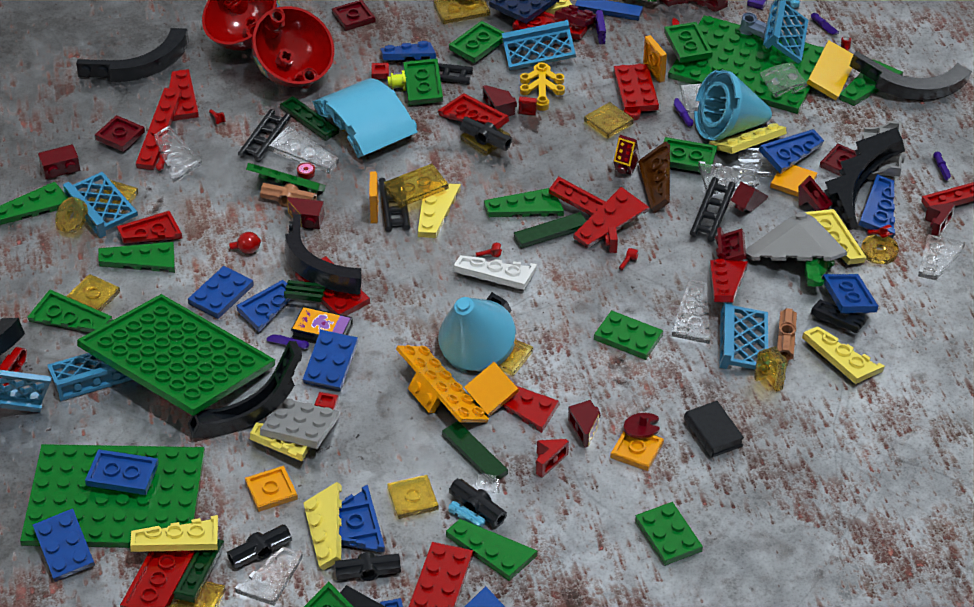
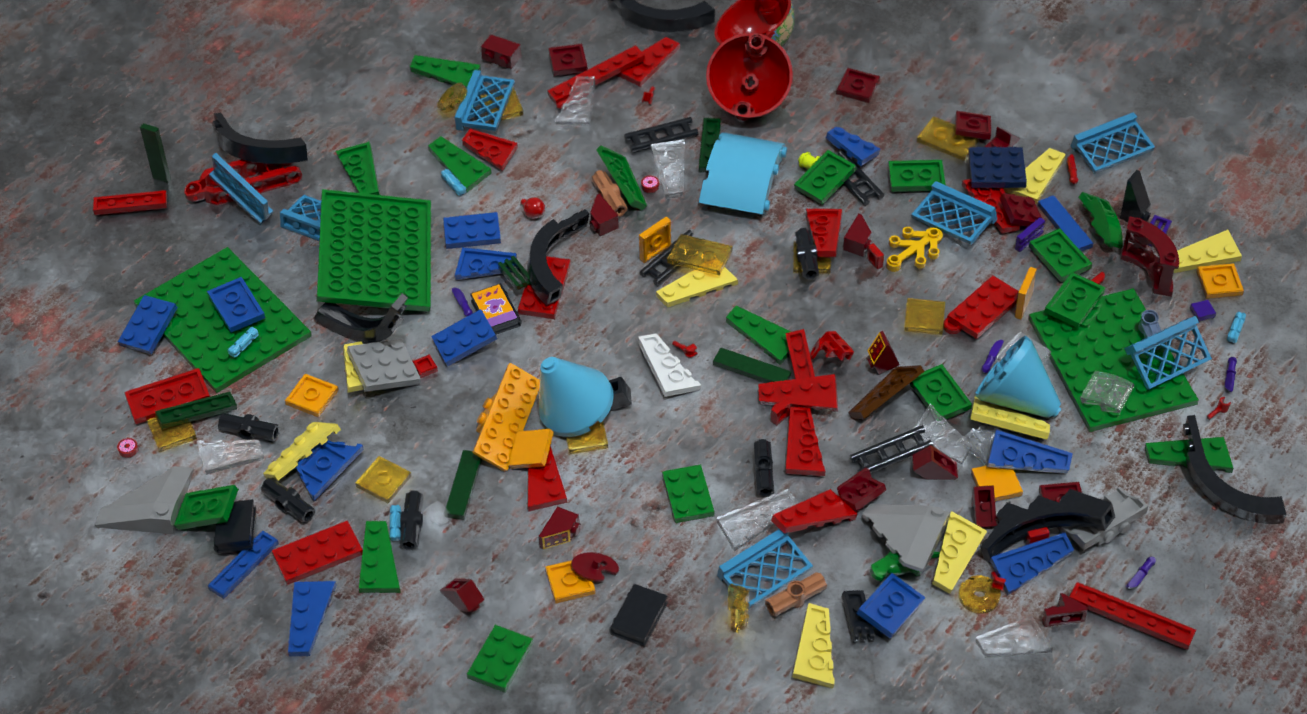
camera: 50 degrees right, 5 degrees up
clear yellow tile [66,274,120,311] -> none
light yellow wing [130,515,218,552] -> none
red plate [372,63,389,79] -> none
red slope [536,439,569,478] -> none
red hand [619,248,638,270] -> none
yellow tile [806,40,854,100] -> none
none -> medium azure axle [228,327,259,358]
none -> dark red slope [440,578,485,612]
none -> medium azure axle [441,169,466,196]
none -> black piece [754,439,774,497]
none -> red wing [785,407,826,476]
none -> red piece [810,331,854,361]
none -> red tile [1026,527,1050,545]
none -> green plate [1029,228,1092,282]

